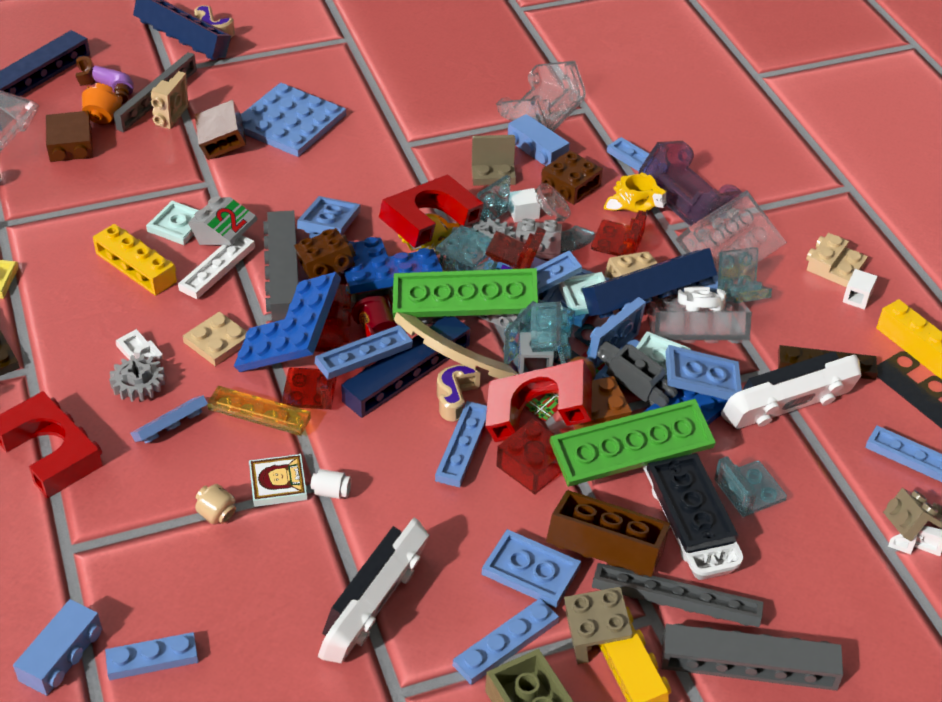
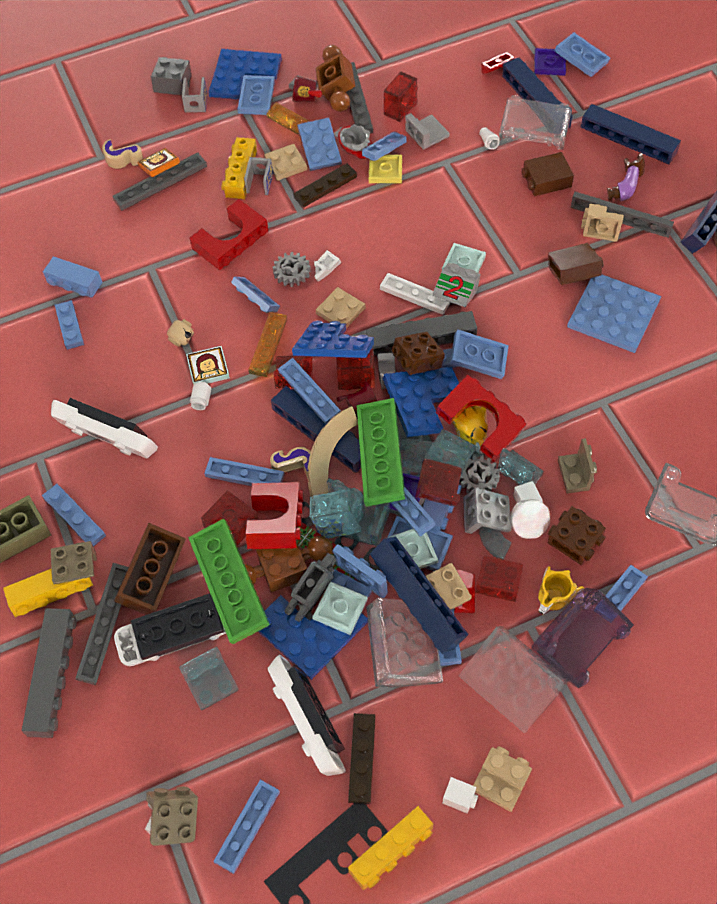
camera: 90 degrees right, 15 degrees up
orange cone [82,83,123,124] -> none
yellow brick [93,224,177,296] -> none
medium blue plate [481,529,581,608] -> none
medium blue brick [508,114,570,166] -> none
medium blue plate [665,345,742,400] -> none
white plate [678,286,726,311] -> none
clear light blue bracket [718,247,772,303] -> none

